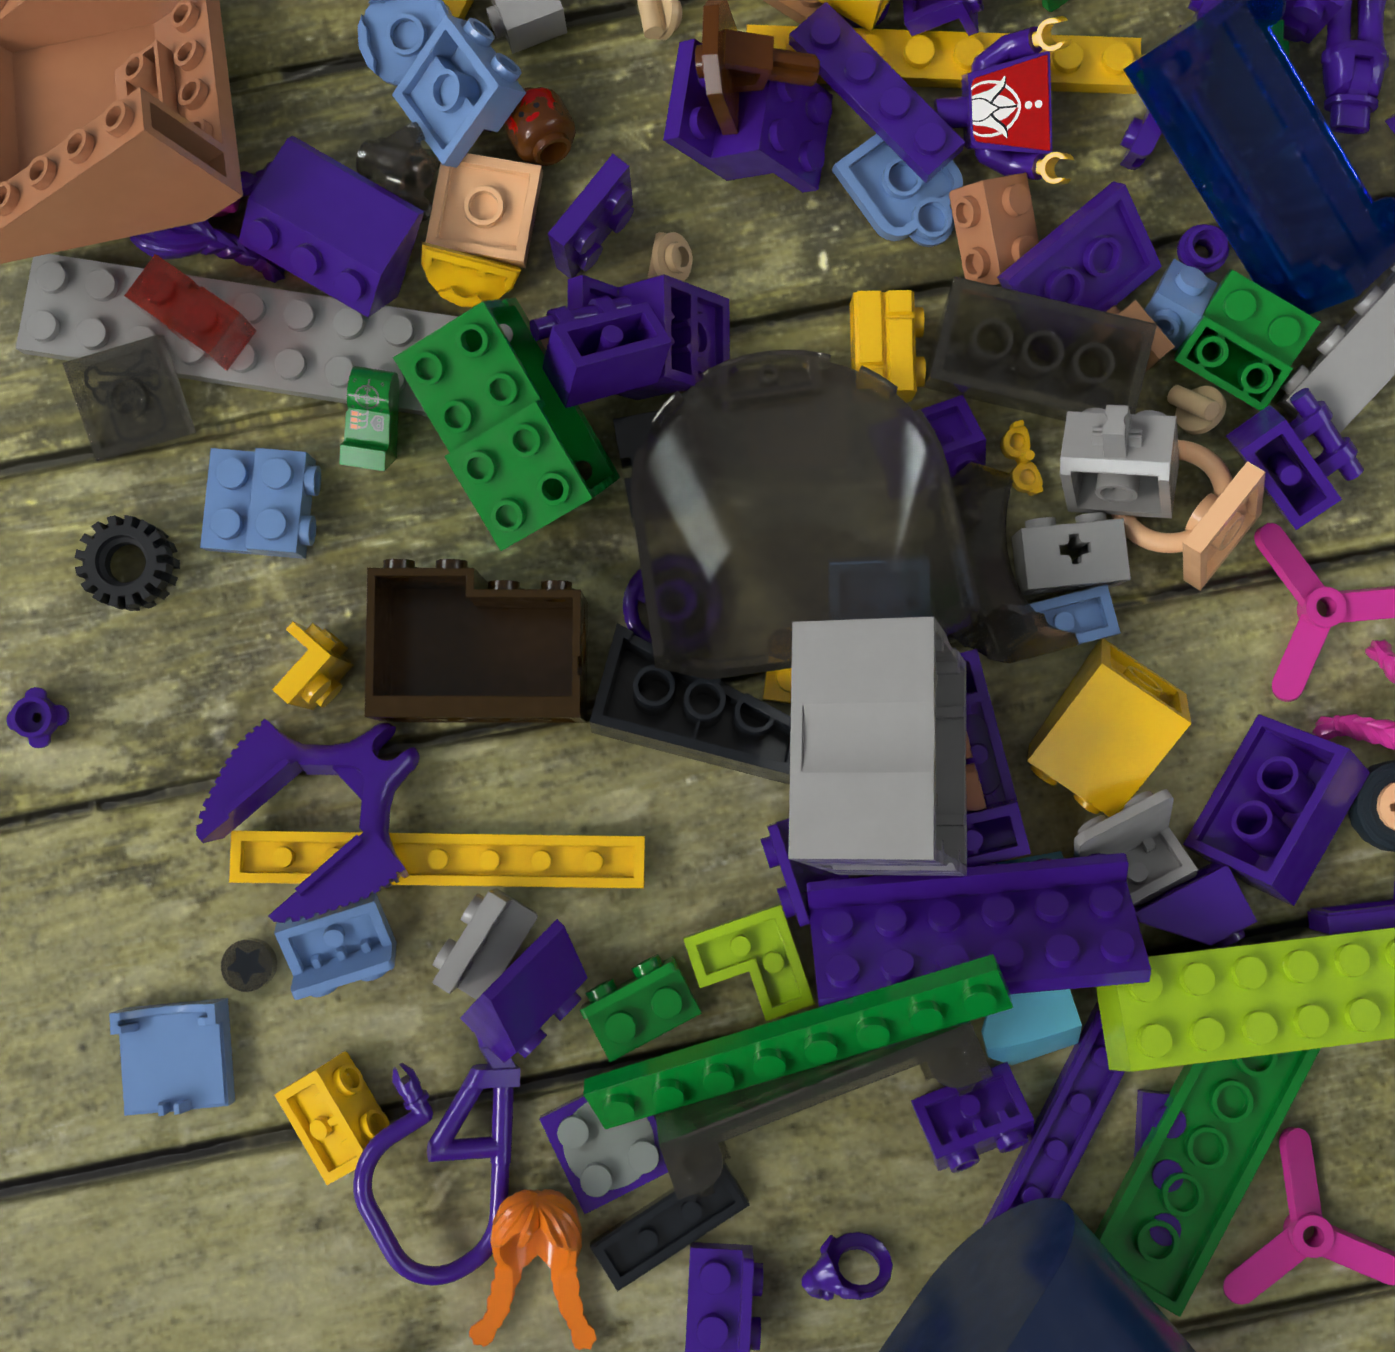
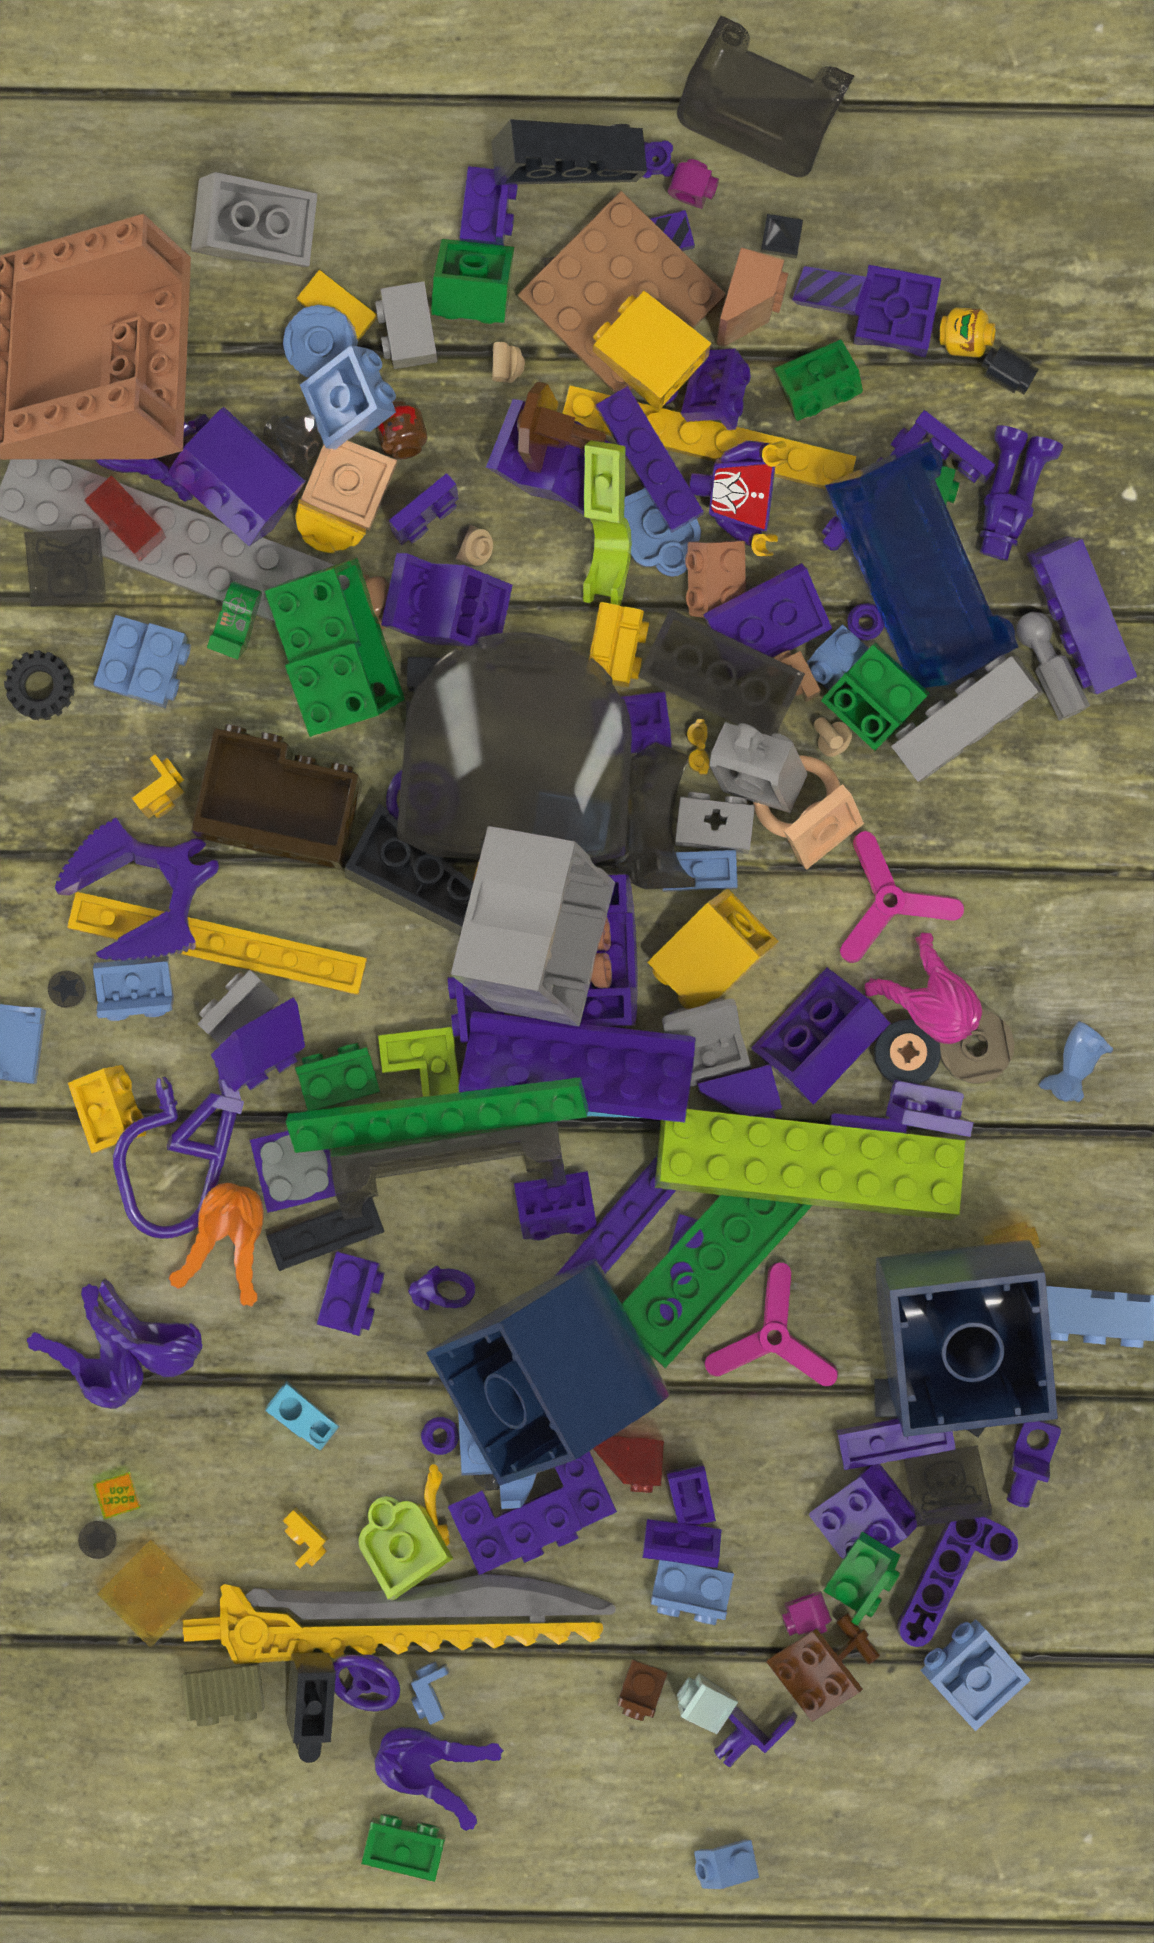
camera: 15 degrees right, 0 degrees up
dark purple brick [530,295,672,408] -> none
medium azure slope [981,989,1082,1066] -> none
dark purple brick [1226,388,1364,530] -> none
none -> lime piece [583,440,632,606]

